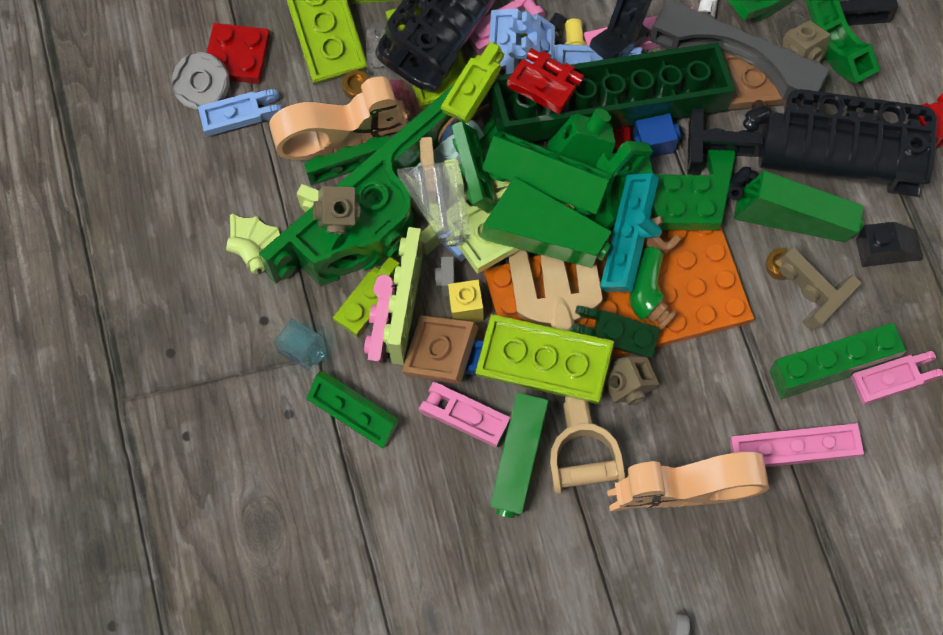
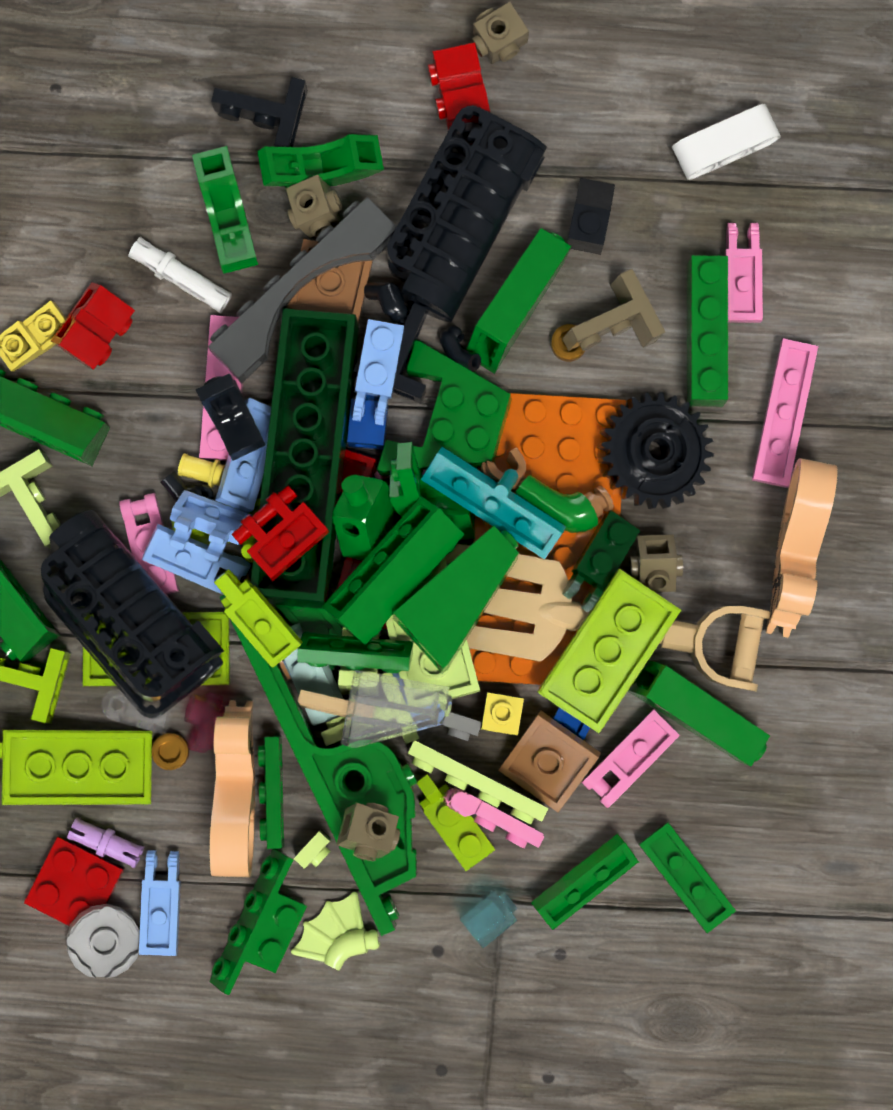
camera: 75 degrees left, 15 degrees up
none -> lavender pin [67,817,144,868]
none -> green bracket [209,849,307,995]
none -> light blue hinge [352,319,404,425]
none -> black gear [597,392,714,509]
none -> green plate [638,822,736,934]

